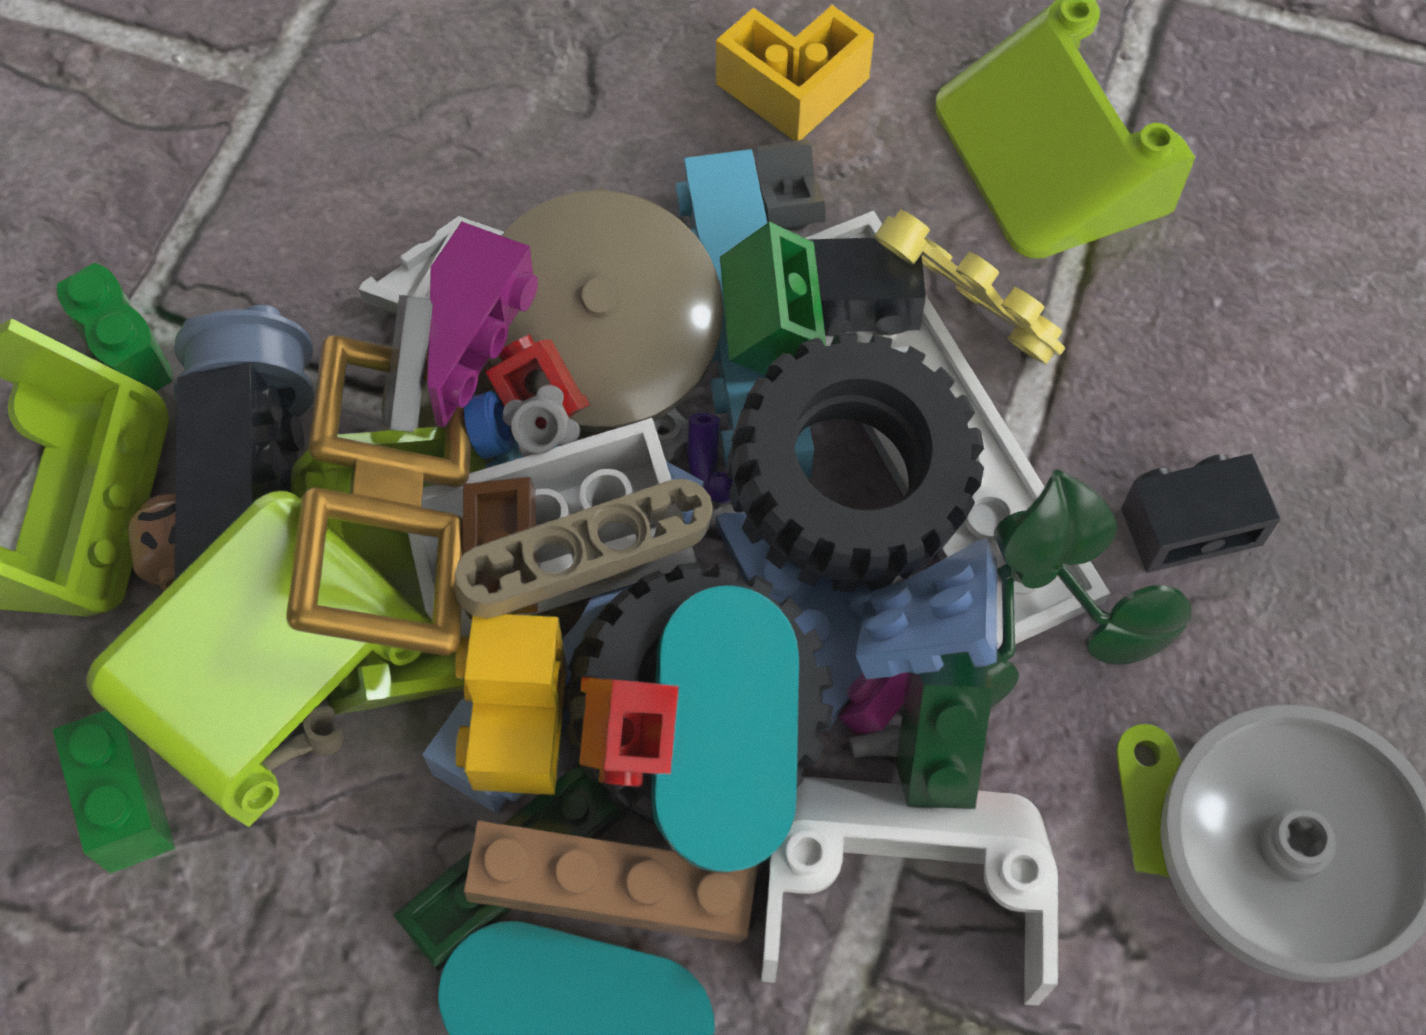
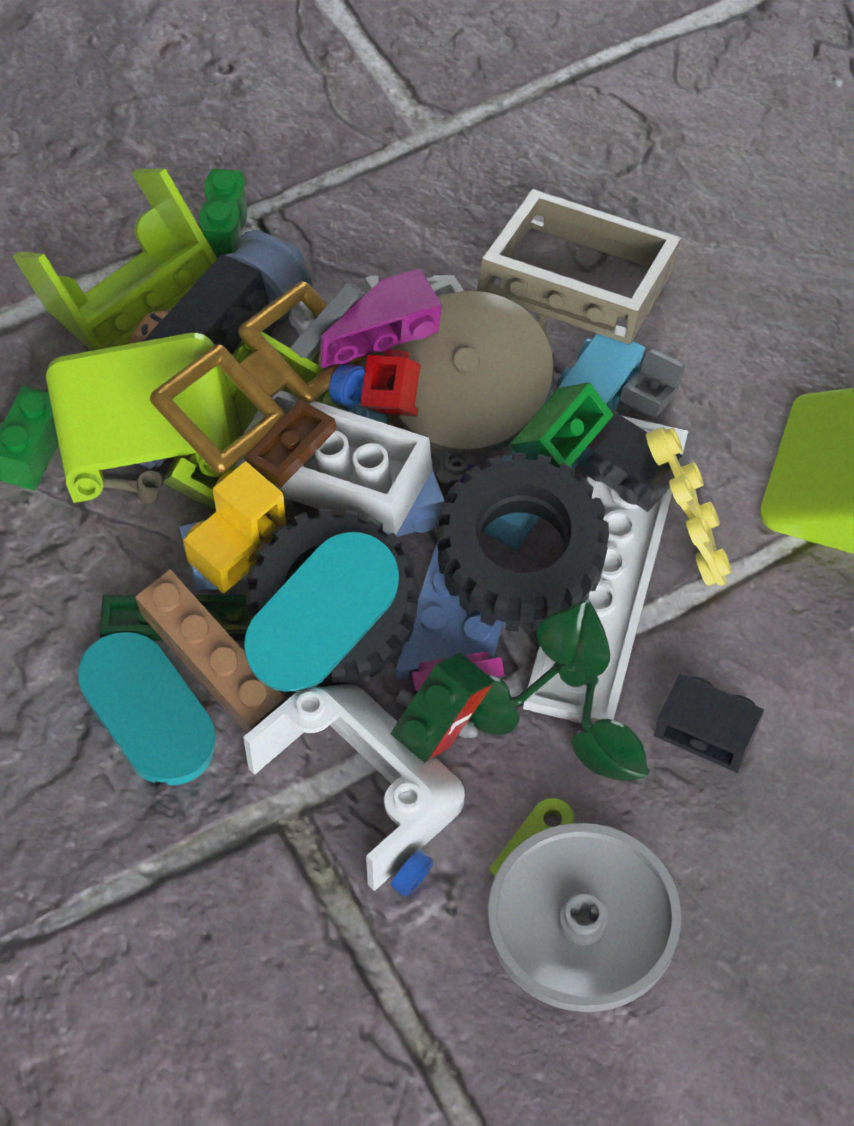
camera: 40 degrees right, 5 degrees down
dark tan beam [454,479,713,618] -> none
light grey plate [503,385,580,457] -> none
red brick [579,677,679,786] -> none
yellow brick [716,5,874,141] -> none
medium blue wing [856,537,997,679] -> none
none -> blue tile [390,849,434,897]
none -> dark tan window [477,189,681,345]

